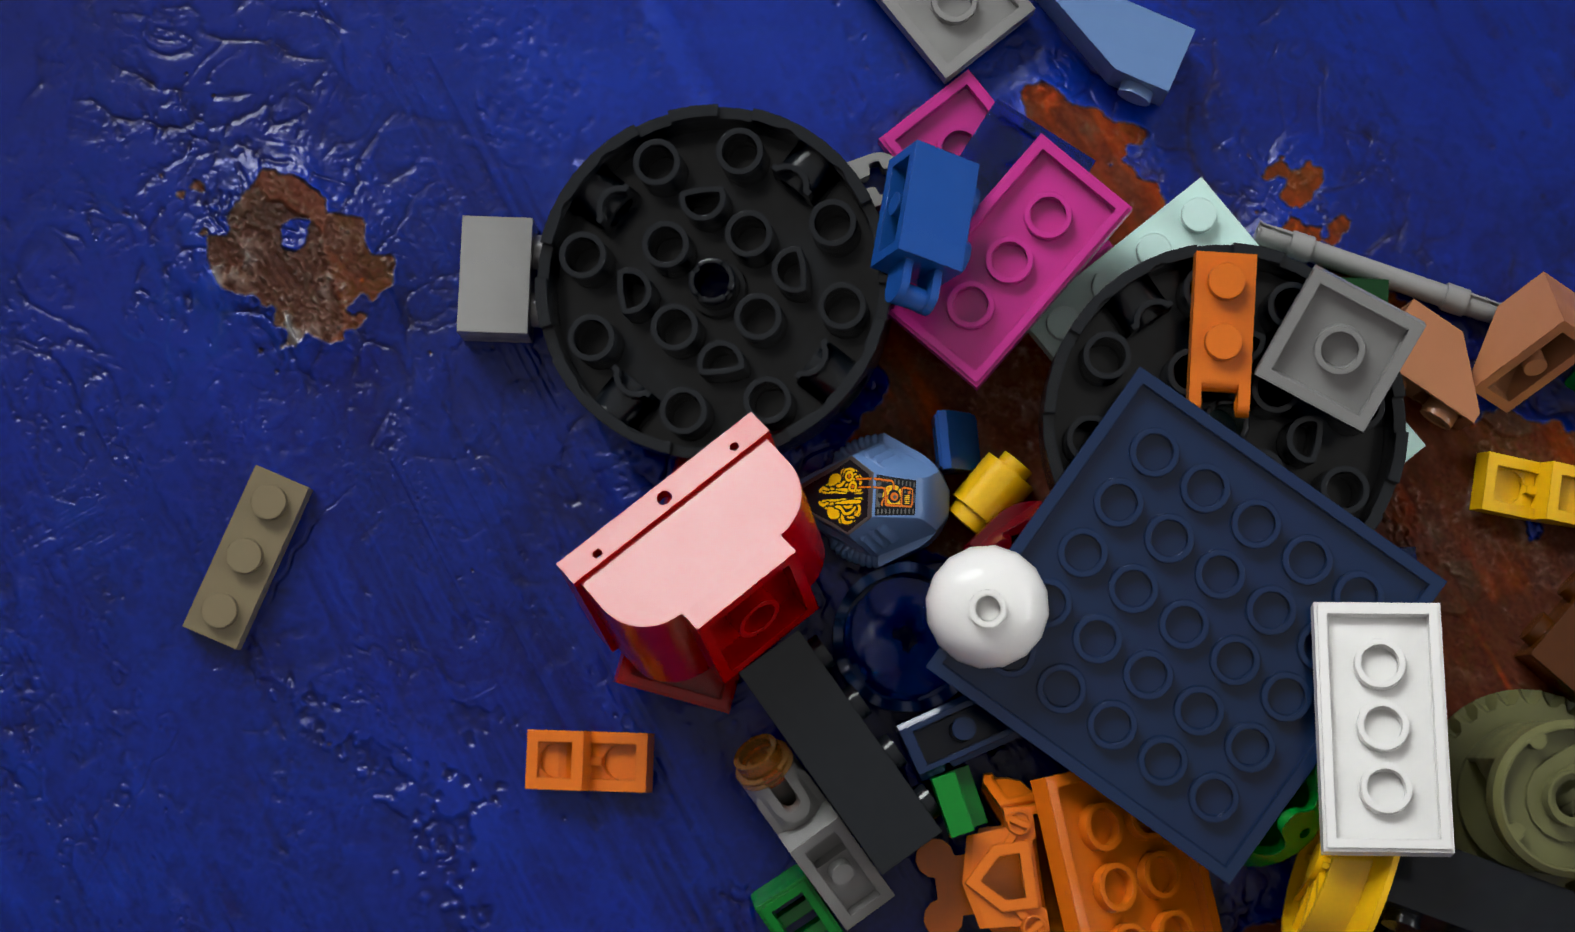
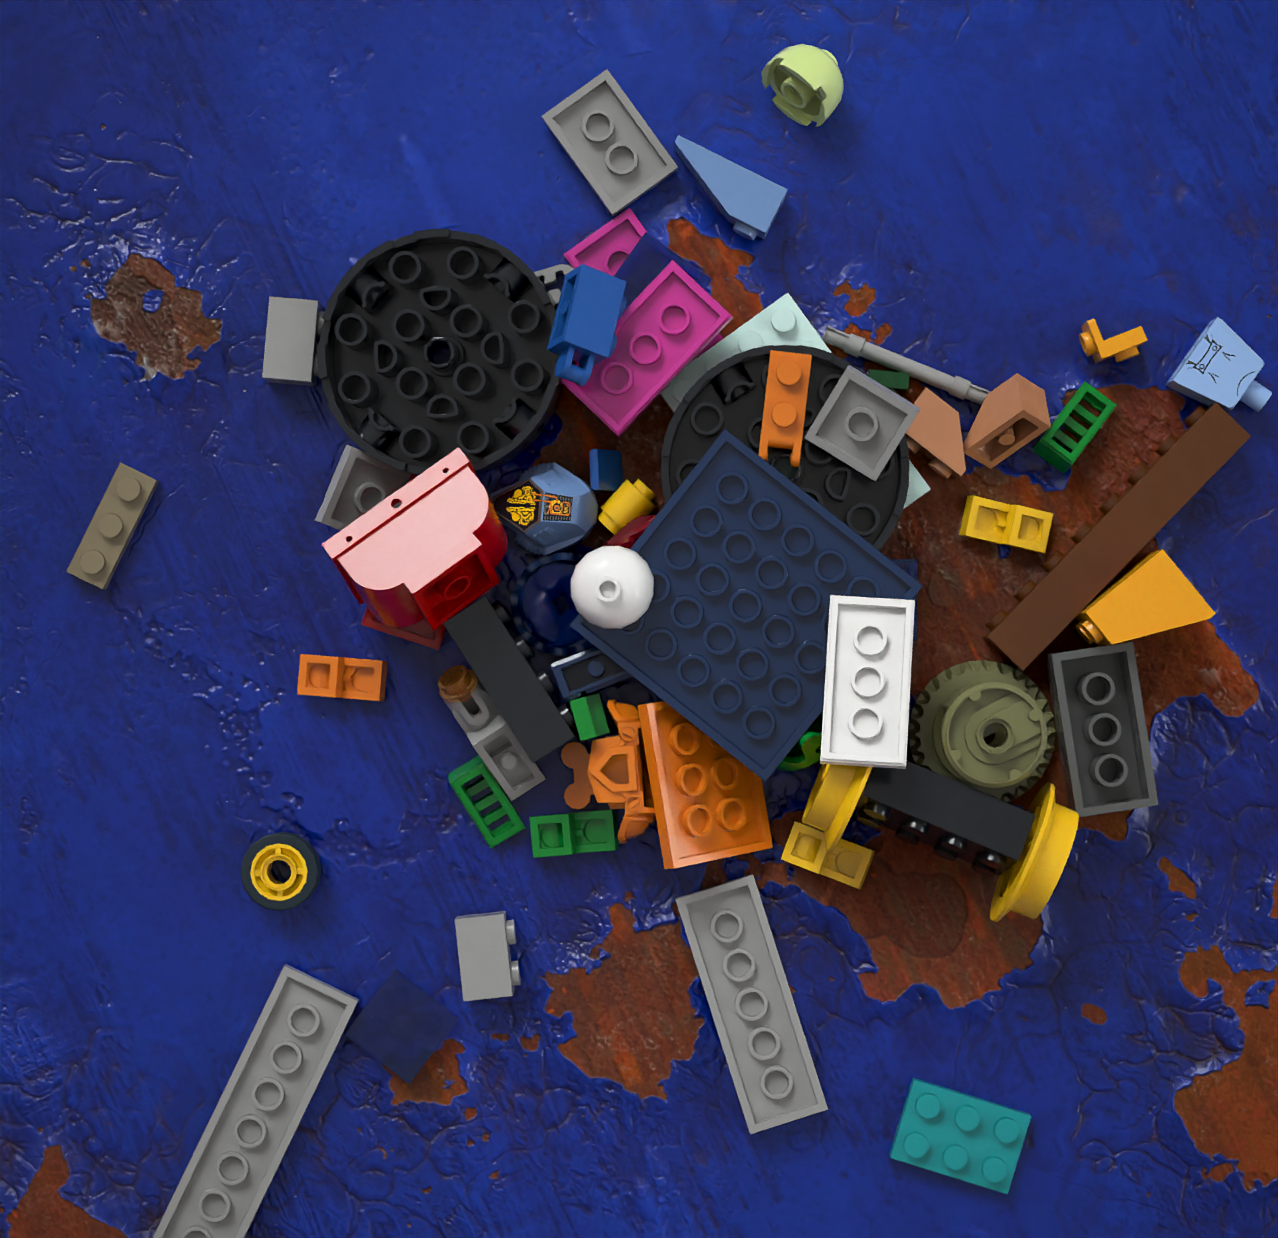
camera: 10 degrees right, 5 degrees up
none -> light grey hinge [315,445,411,531]

